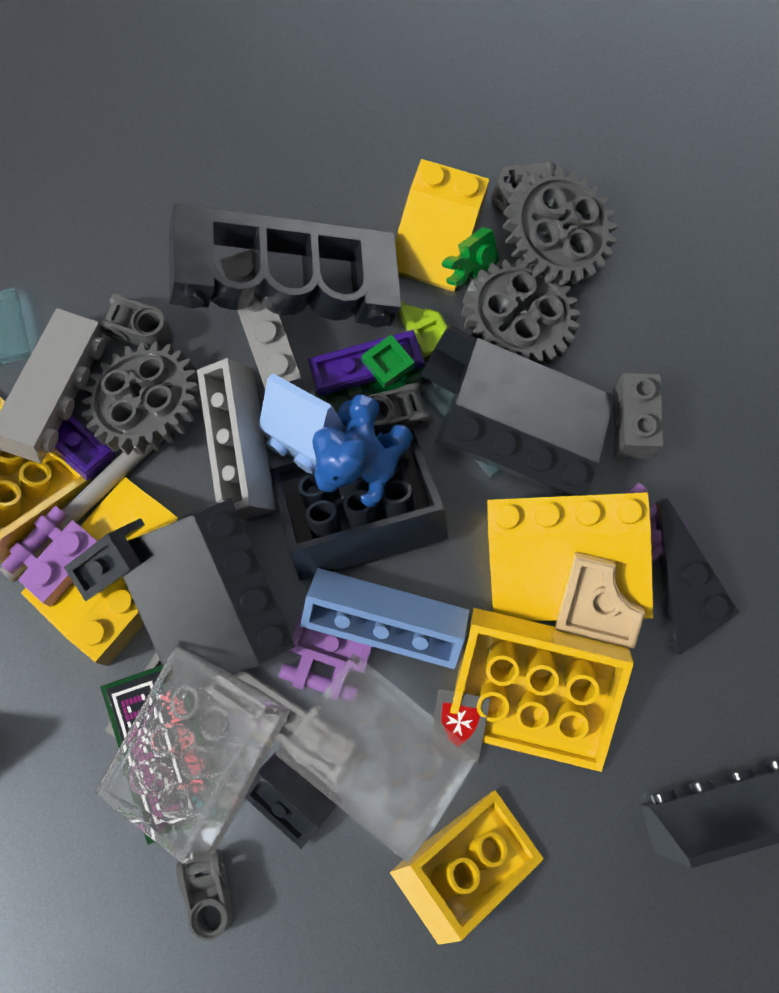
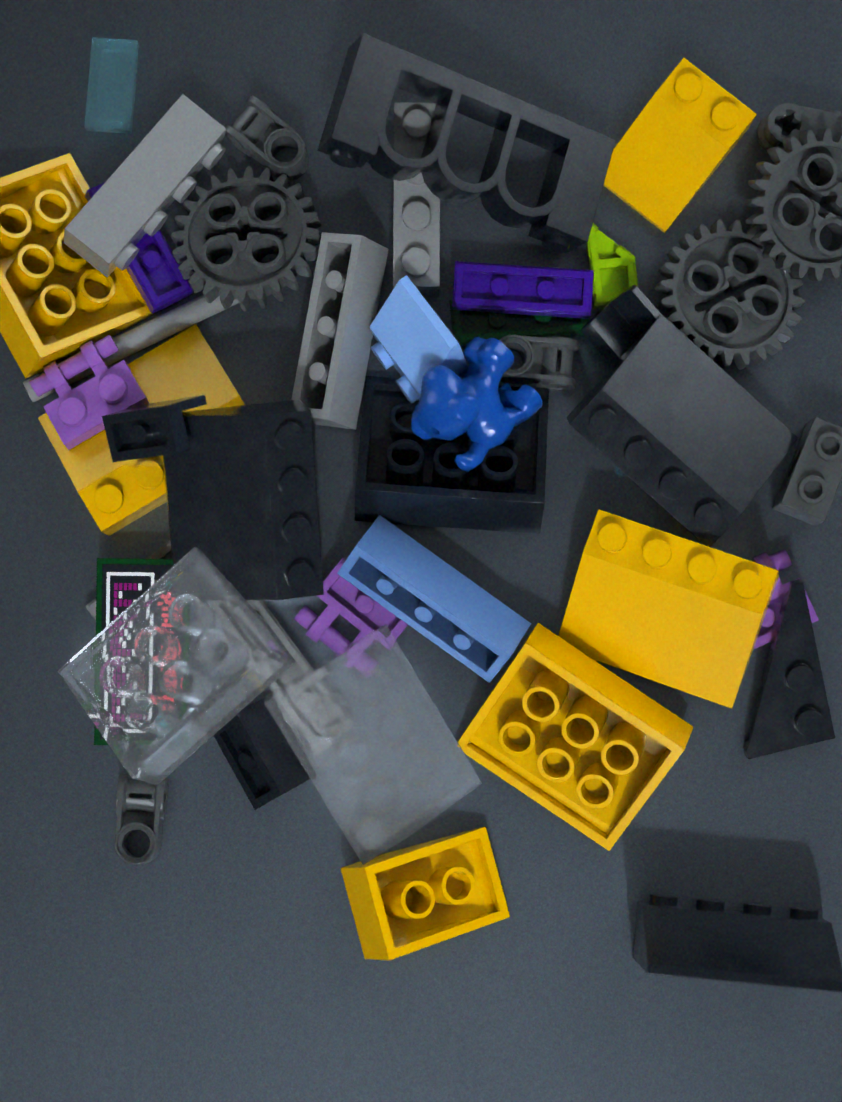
camera: 20 degrees right, 10 degrees up
green plate [361,334,415,389] -> none
sticker [427,689,490,765] -> none
green plate [442,227,500,286] -> none
tan tile [555,552,645,649] -> none

